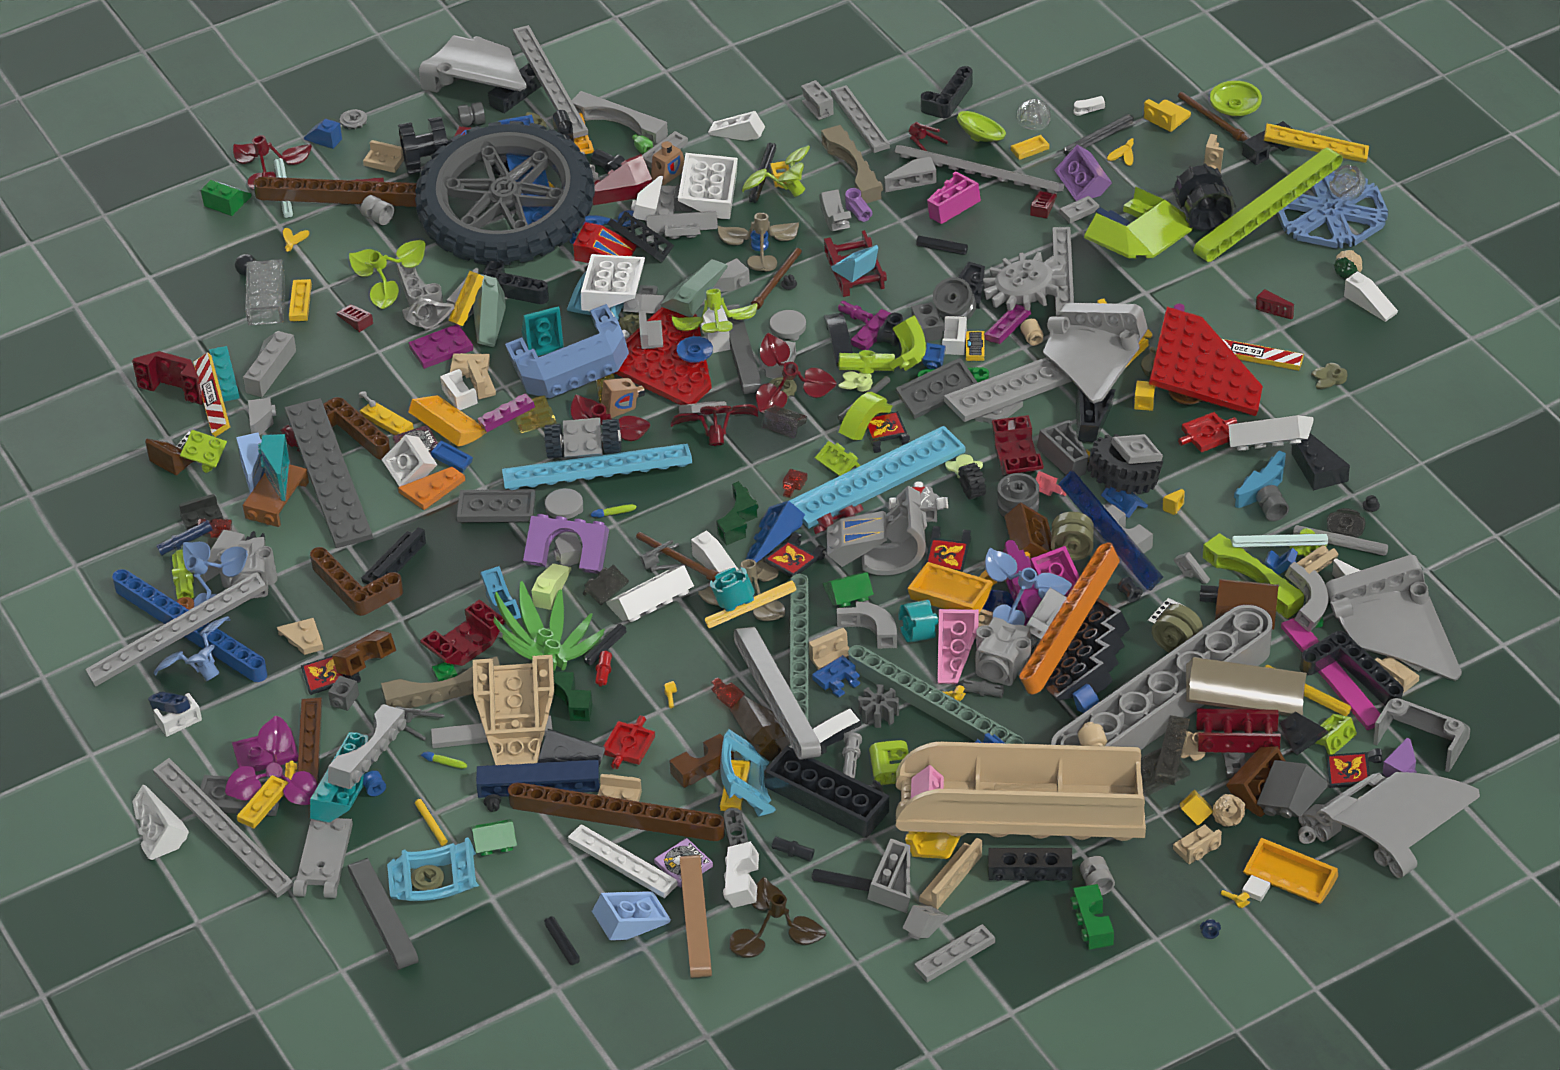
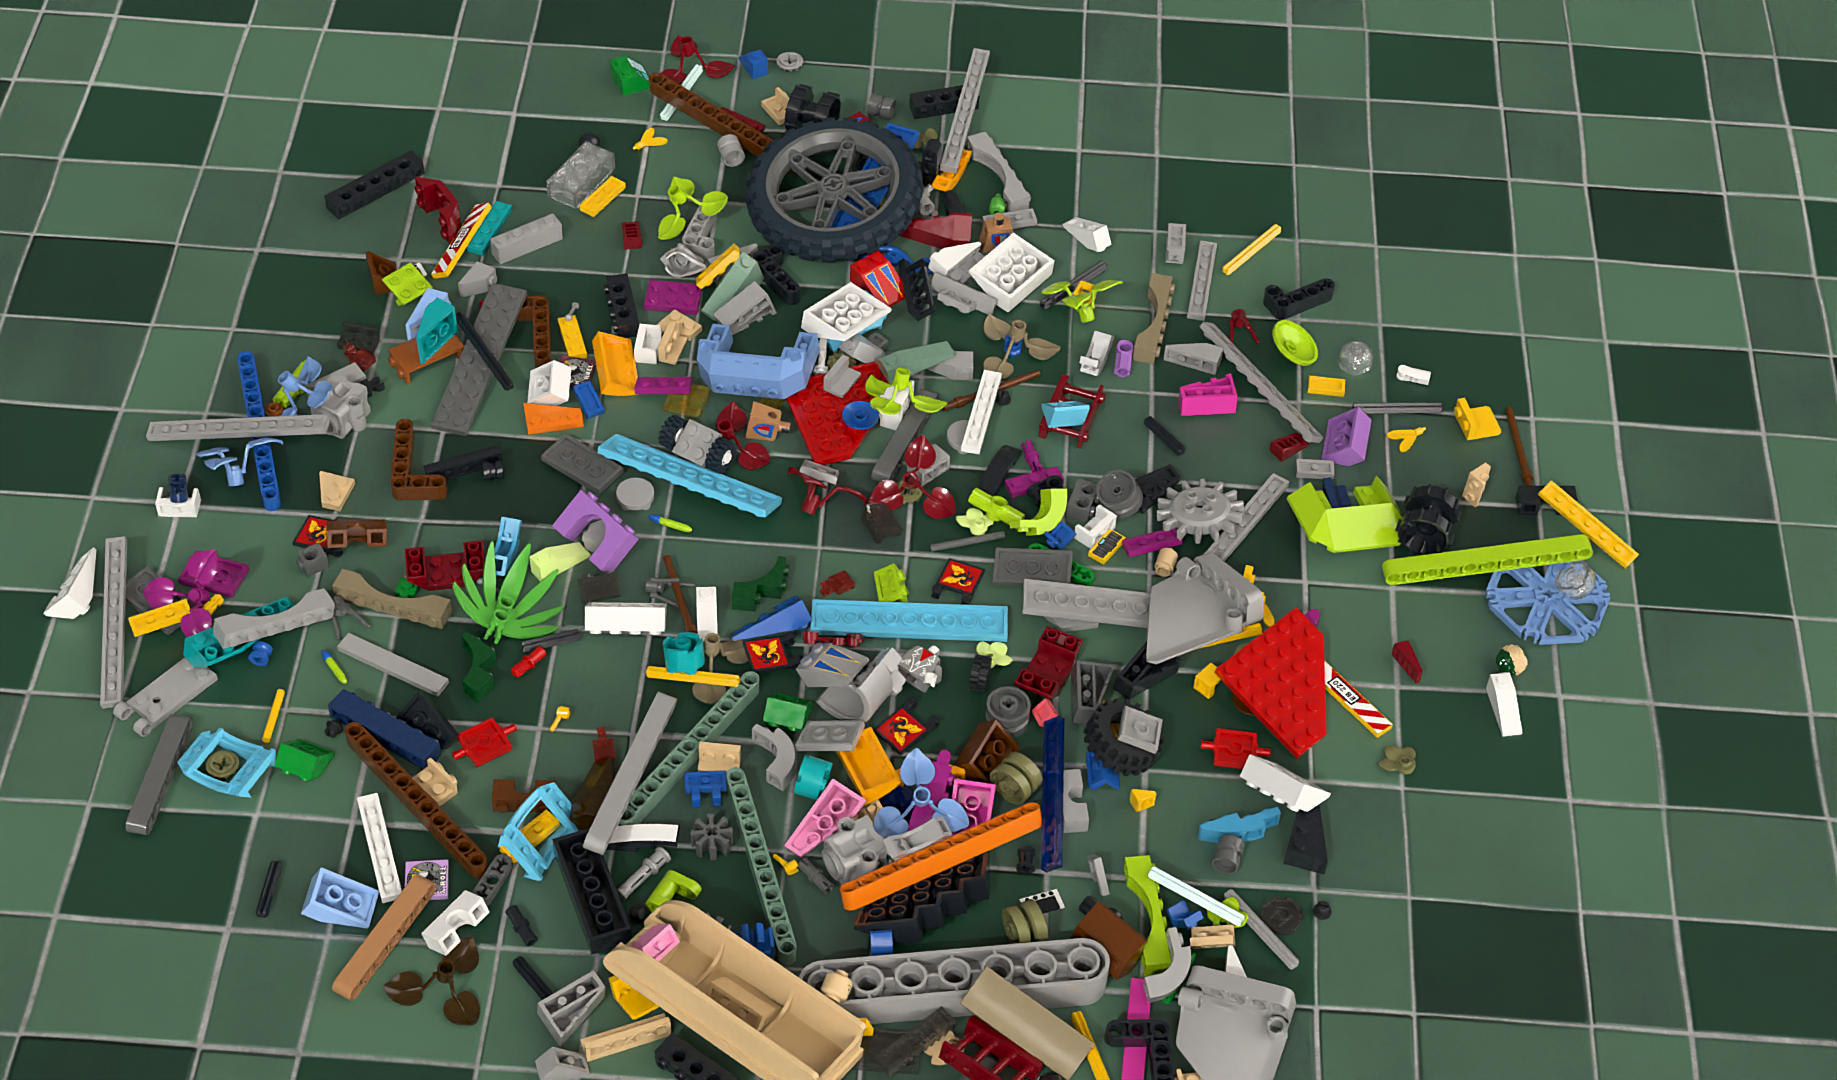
camera: 30 degrees right, 5 degrees up
dark blue pin [156,520,213,556] -> none
reddish brown plate [298,698,322,785] -> none
light grey panel [419,35,526,93] -> none
tan wedge [473,655,554,765] -> none
teal slope [522,306,564,356] -> none
lime arch [838,392,893,440] -> none
lime dish [1210,81,1262,117] -> none
none -> black brick [324,150,425,220]
none -> black axle [455,311,514,391]
none -> black wheel [483,460,504,480]
none -> black brick [604,273,639,338]
none -> light grey wedge [713,281,777,335]
none -> light grey tile [795,720,865,751]
none -> white plate [961,370,1002,454]
none -> yellow axle [1222,224,1281,275]

